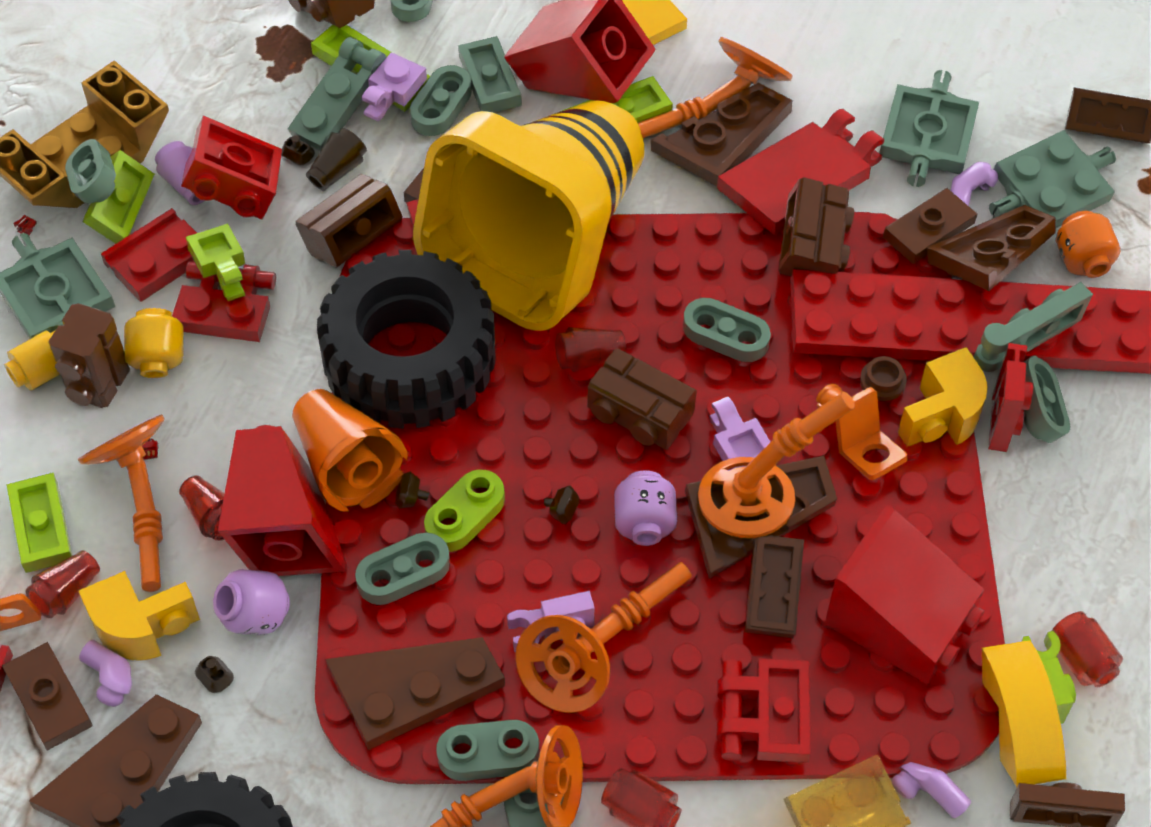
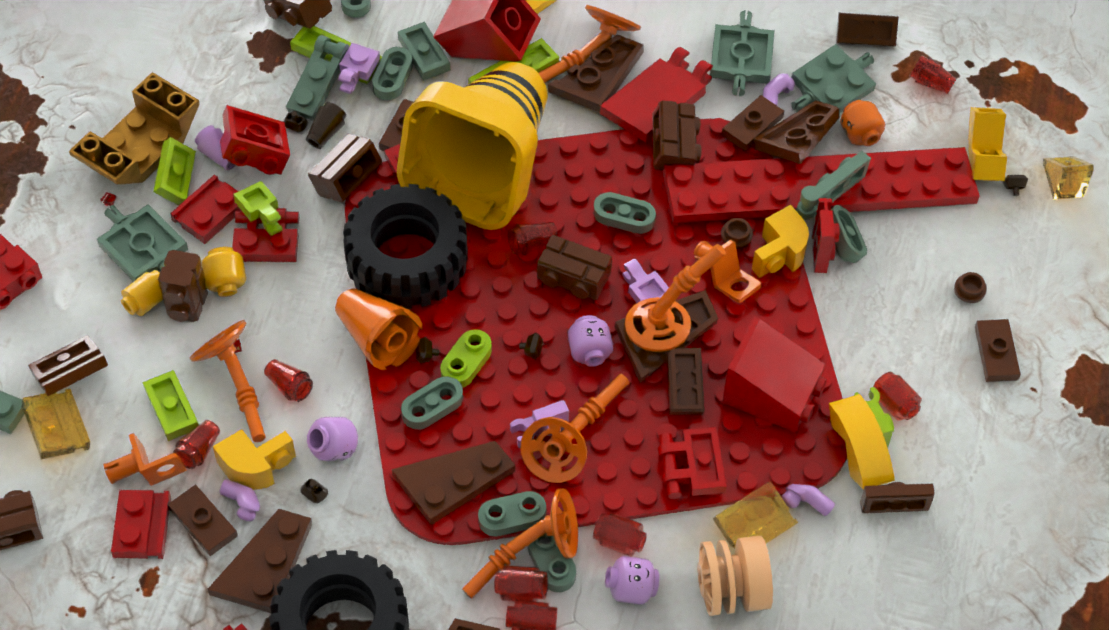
camera: 10 degrees left, 0 degrees up
sand green plate [65,139,116,204] -> none
red slope [218,425,347,576] -> none

